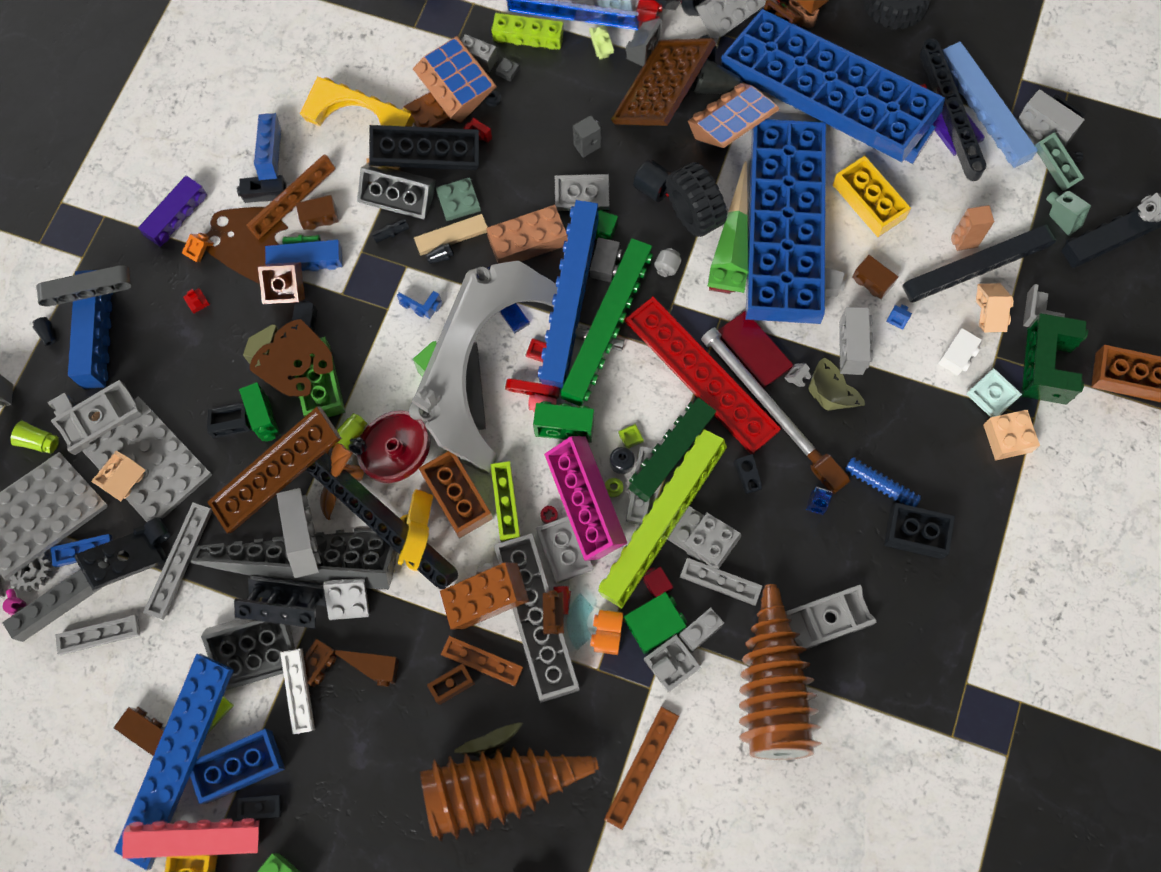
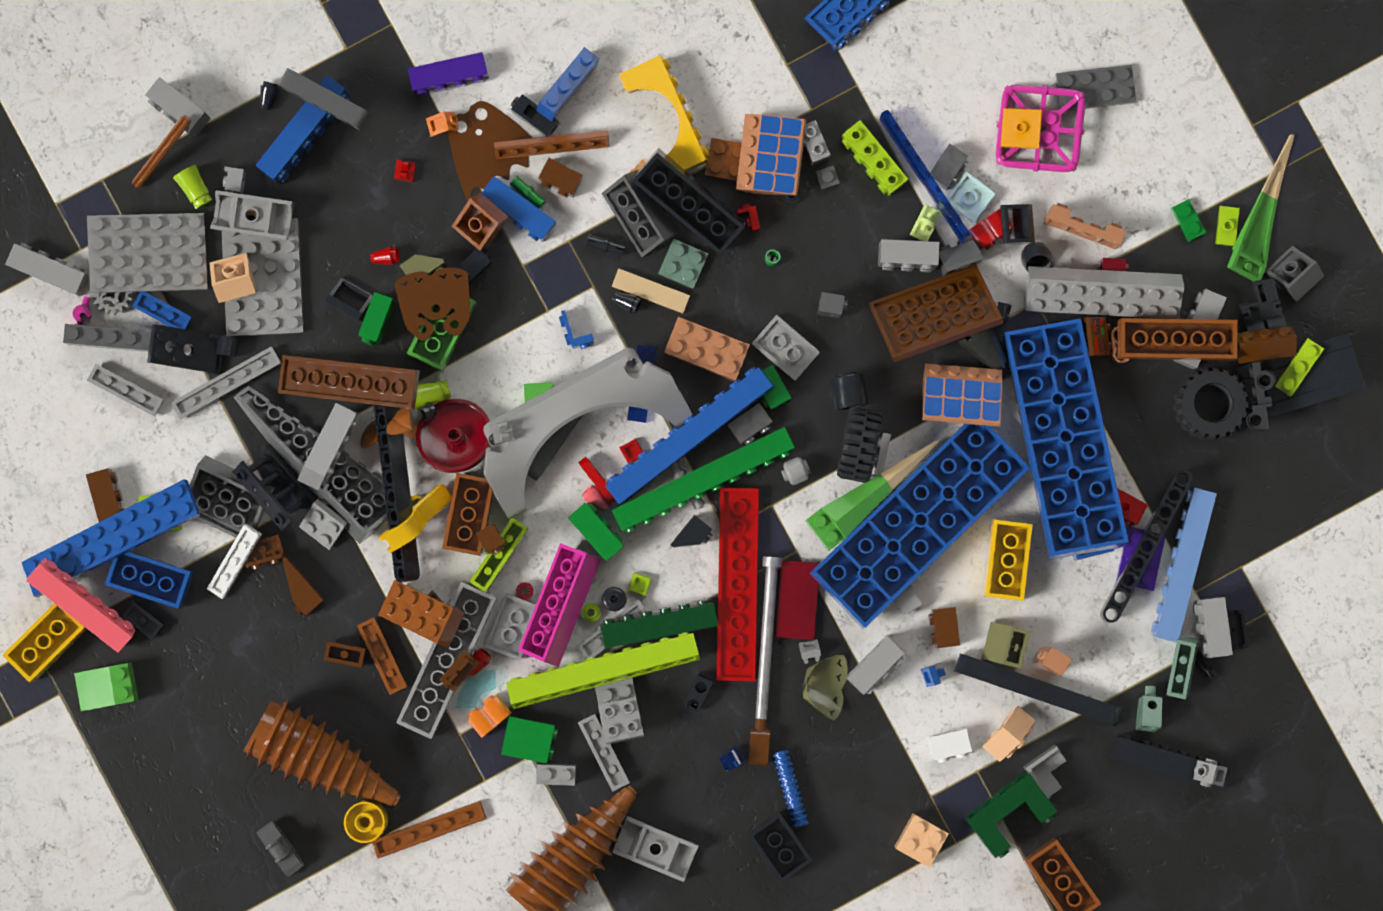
camera: 35 degrees right, 15 degrees up
olive piece [454,723,523,757] -> none
dark red brick [643,567,673,598] -> none
light grey plate [644,635,701,692] -> none
light aqua plate [966,368,1022,417] -> none
none -> yellow wheel [344,800,388,843]
none -> red cone [370,246,400,265]
none -> reddish brown brick [476,523,507,555]
none -> black slope [670,515,713,548]
none -> green hinge [765,250,781,266]
none -> light grey brick [878,239,939,272]
none -> olive slope [981,622,1031,669]

